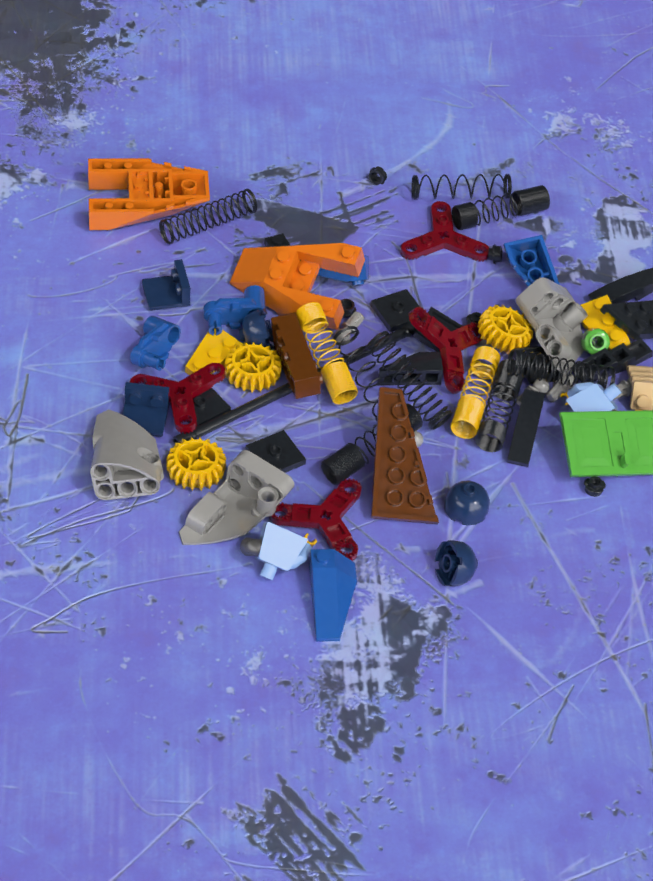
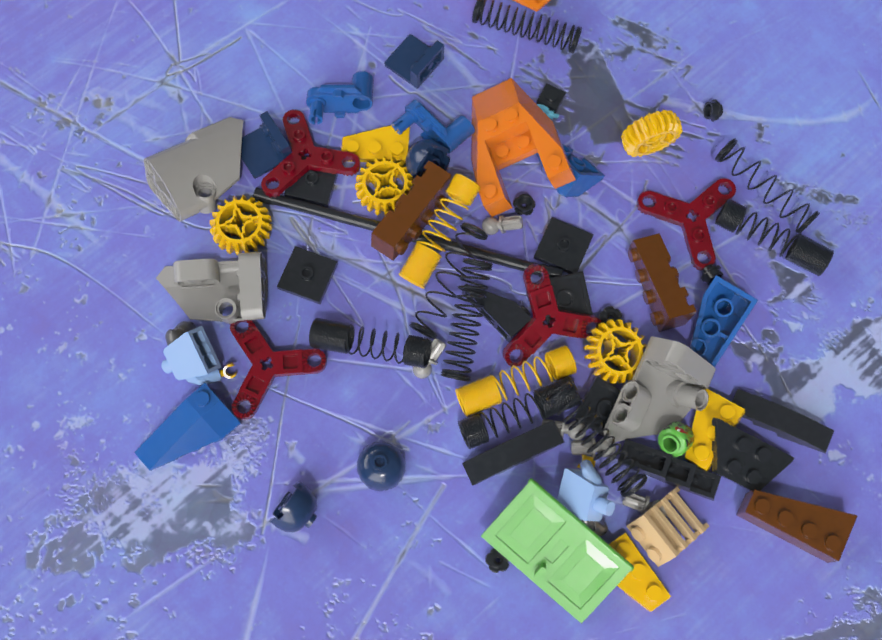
camera: 55 degrees right, 25 degrees up
reddish brown wing [371,387,439,525] -> none
none -> yellow gear [621,110,683,157]
none -> reddish brown wedge [628,233,697,332]

